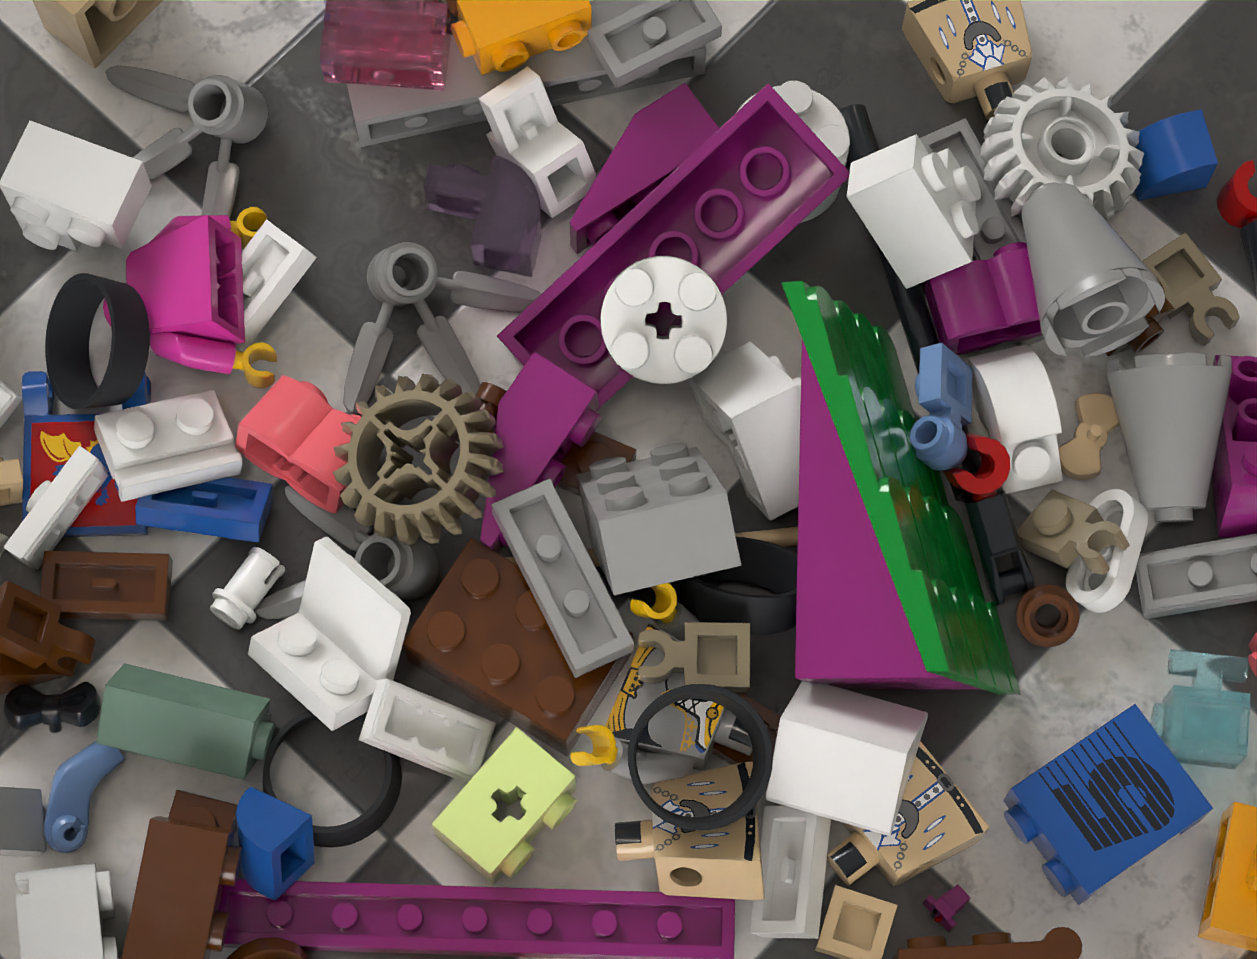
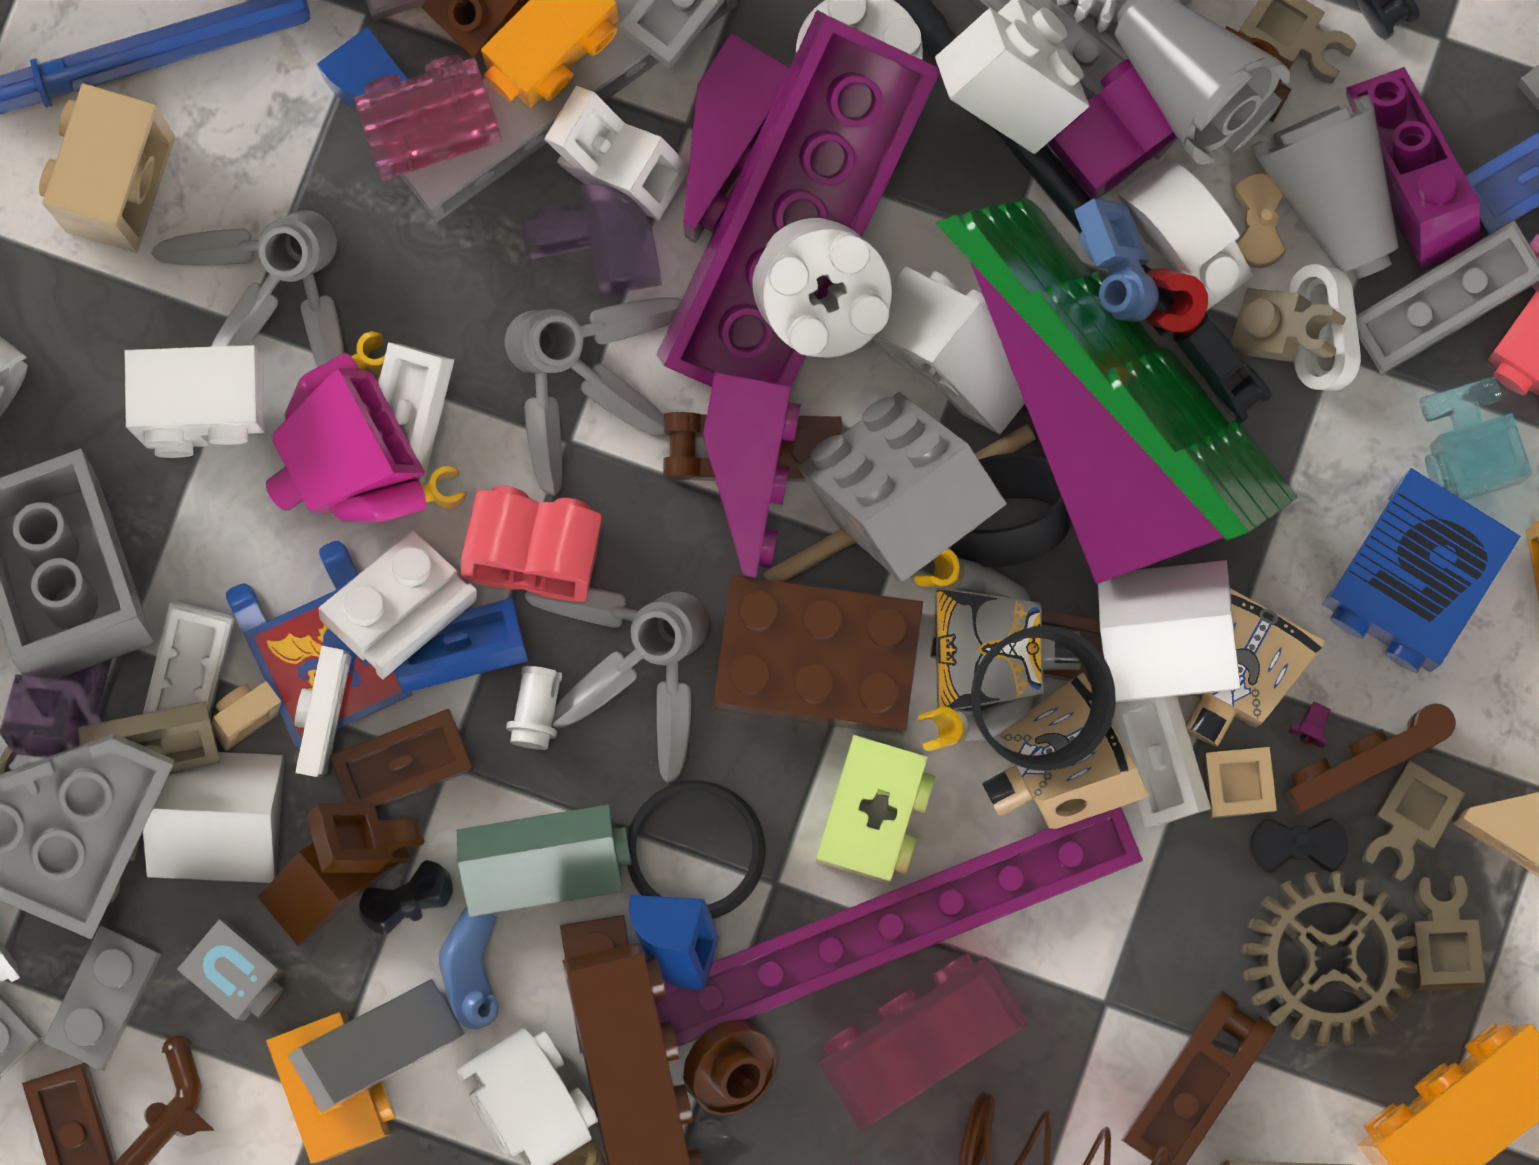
camera: 20 degrees left, 10 degrees up
black tyre [45,273,150,409] -> none
white bracket [248,537,411,731] -> none
dark tan gear [333,374,504,545] -> none
white plate [359,678,496,783] -> none
light grey plate [492,479,634,678] -> none
dark tan plate [638,622,750,693] -> none
reddish brown plate [1016,584,1080,647] -> none

